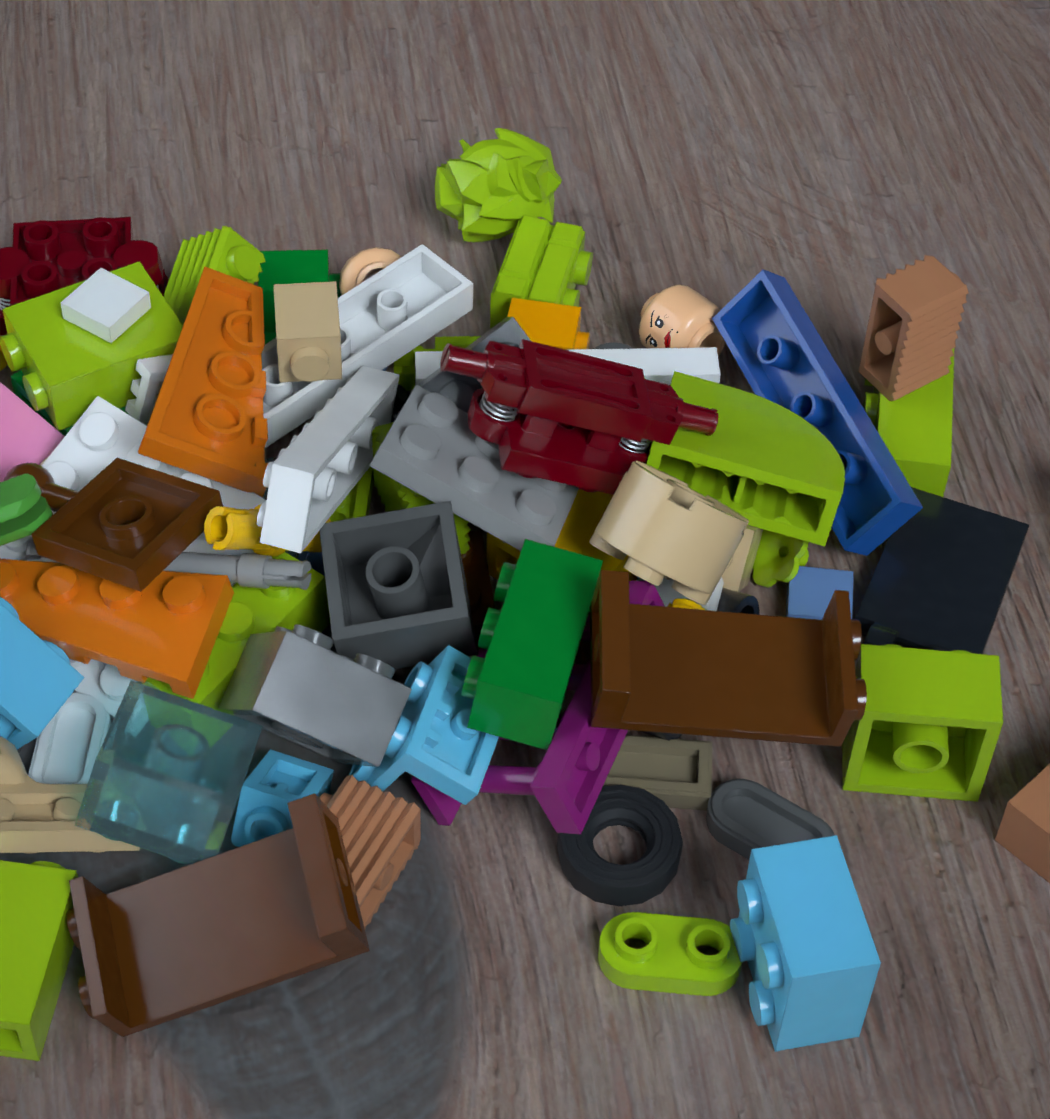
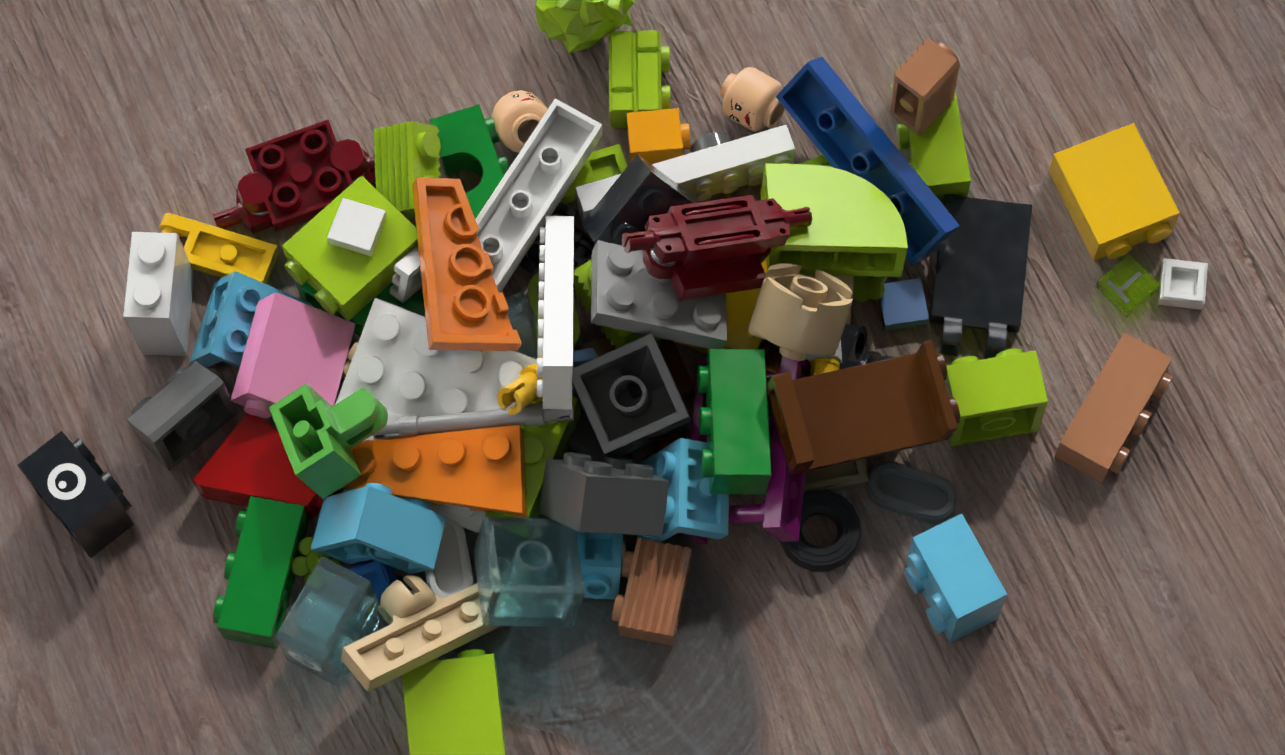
camera: 10 degrees left, 20 degrees up
reddish brown plate [3,458,223,592] -> none
reddish brown panel [67,793,370,1037] -> none
tan brick [274,281,342,383] -> none
lime plate [598,912,742,996] -> none

